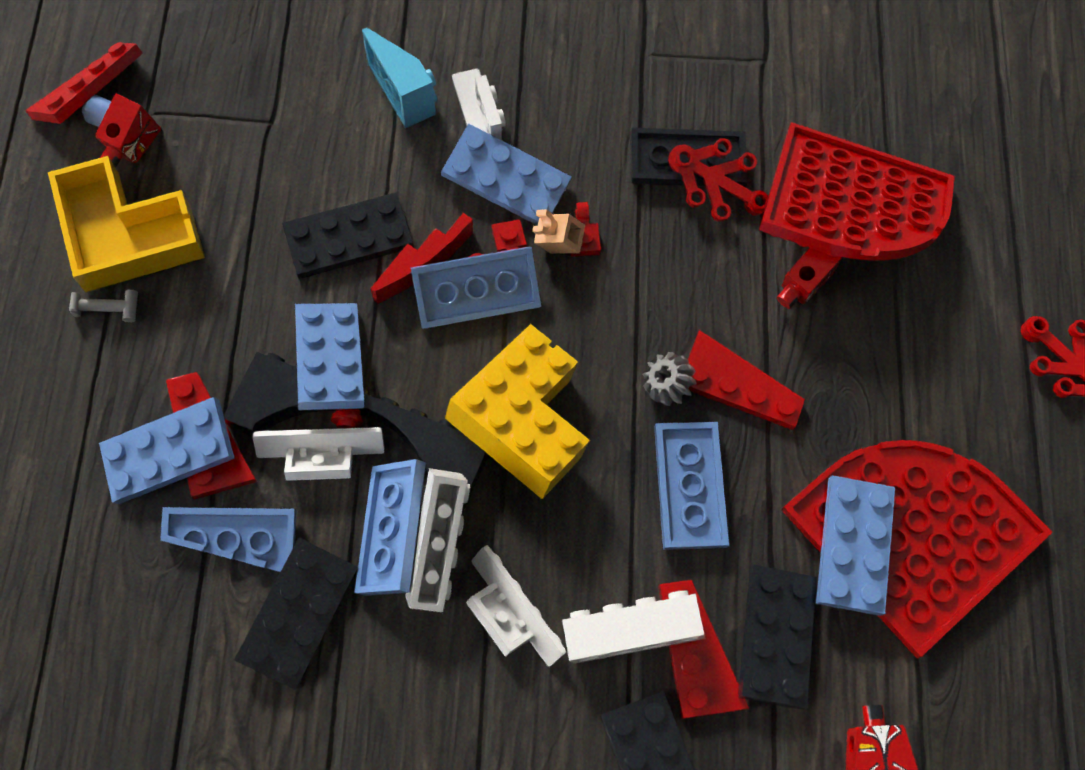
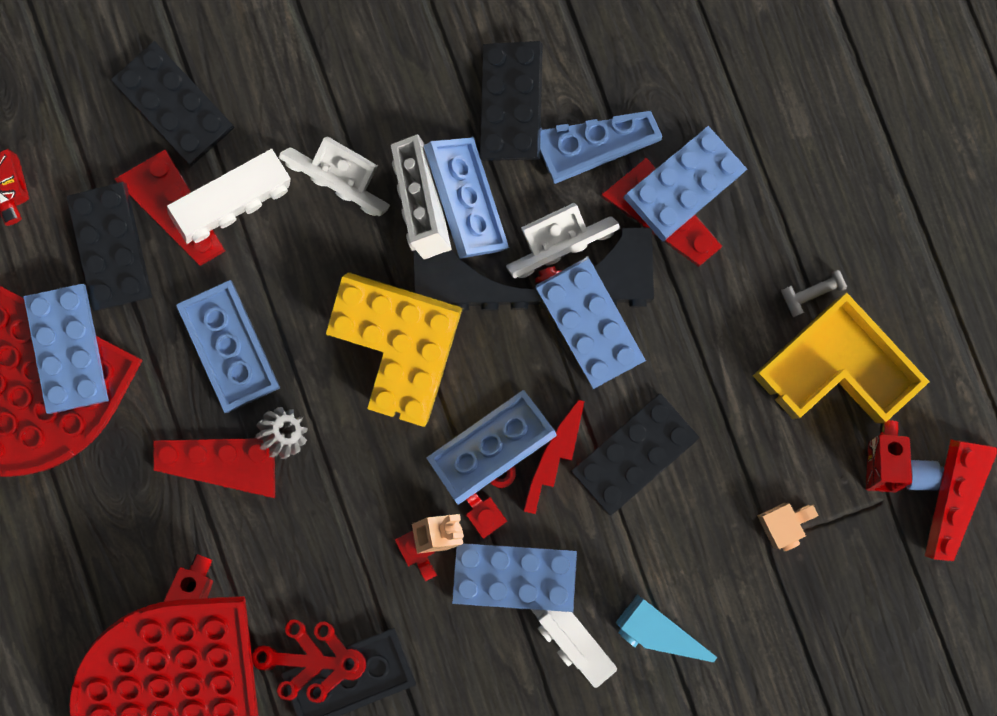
camera: 160 degrees right, 15 degrees up
none -> light nougat brick [757,503,819,551]

